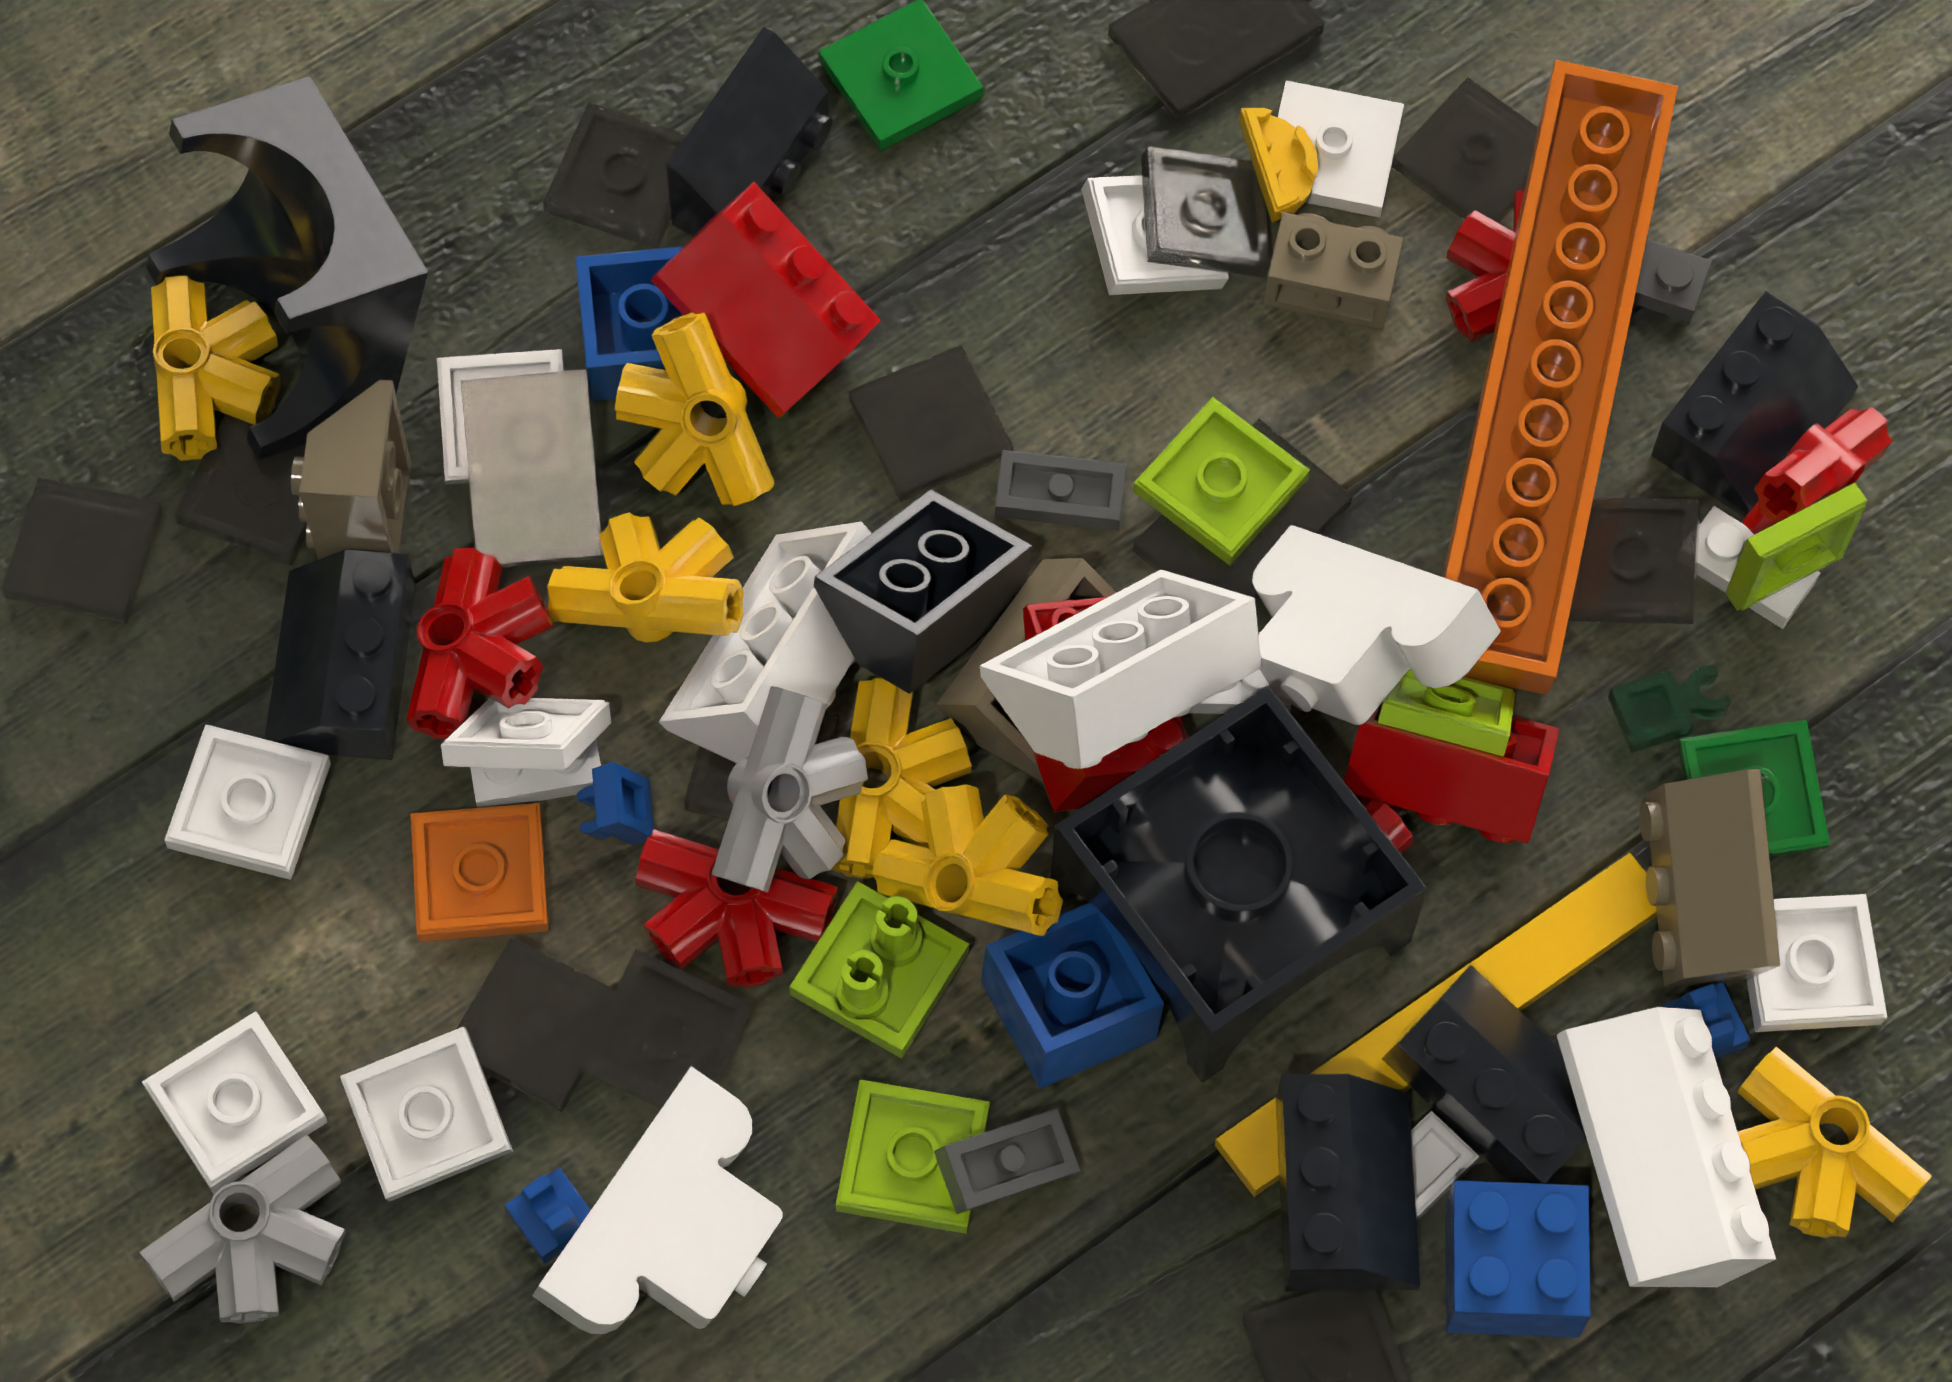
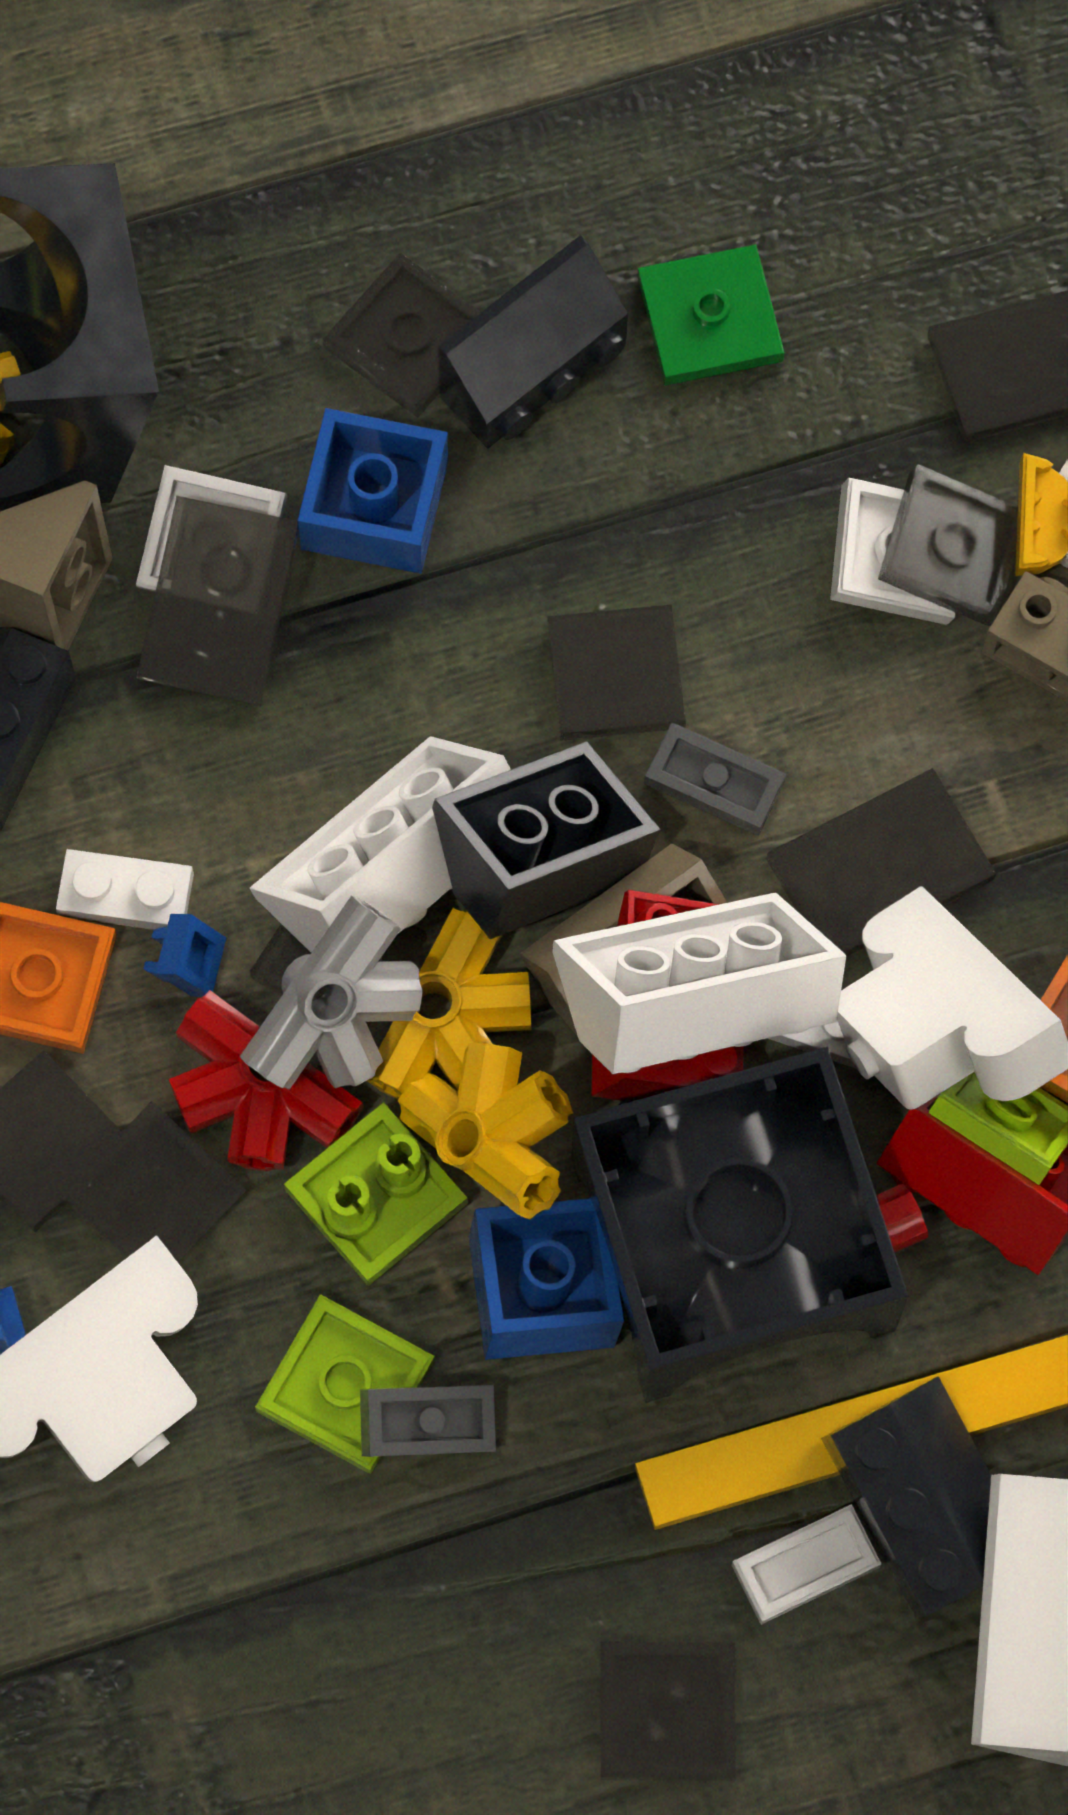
camera: 20 degrees right, 5 degrees up
red piece [406,548,553,739] -> none
white plate [441,698,611,770] -> none
yellow piece [547,512,744,643] -> none
yellow piece [615,312,775,506] -> none
red slope [650,182,881,418] -> none
lime tile [1133,397,1310,566] -> none
black slope [1276,1074,1420,1292] -> none
blue brick [1445,1180,1591,1338] -> none

